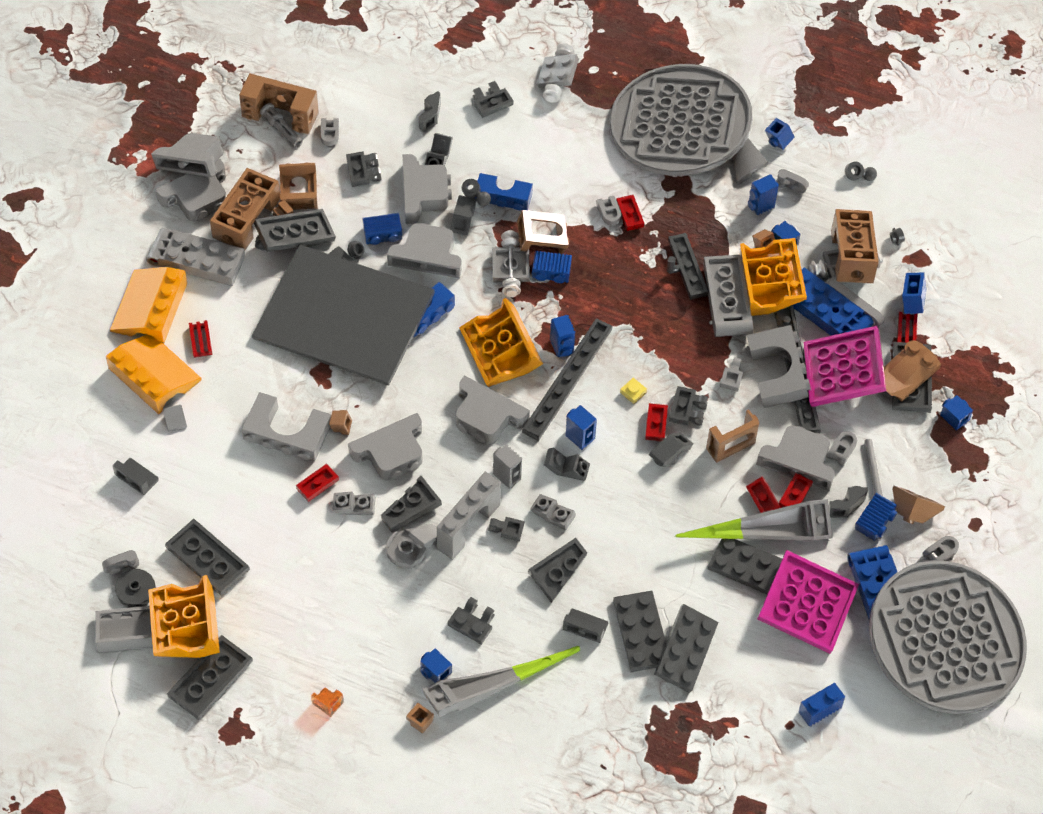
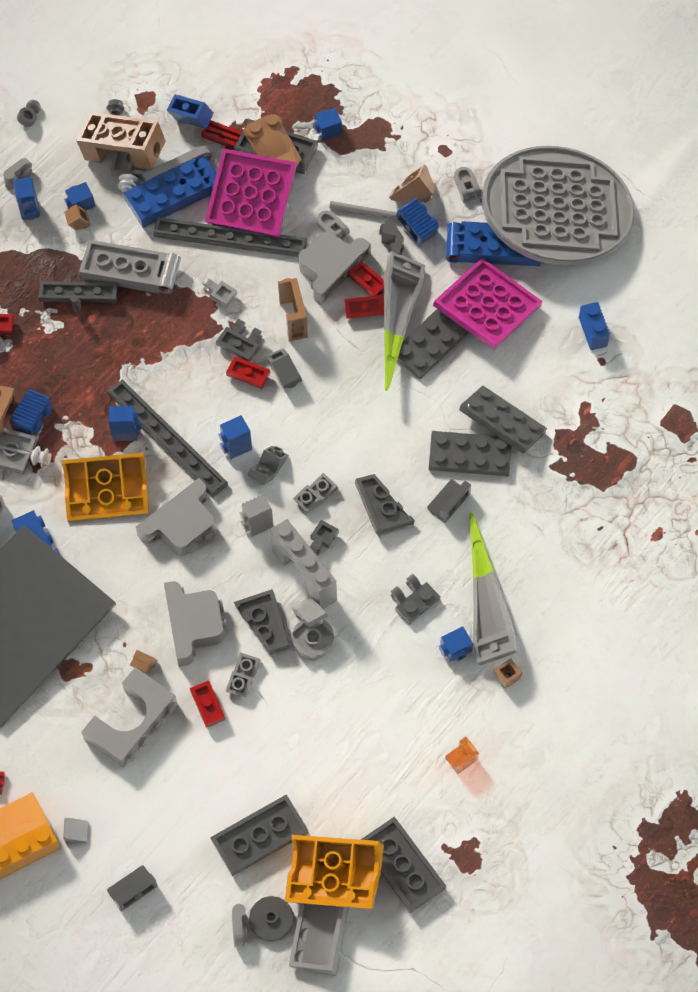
camera: 70 degrees left, 5 degrees up
light yellow plate [620,377,647,404] -> none
light orange piece [740,238,807,316] -> none
light grey arch [747,325,811,408] -> none

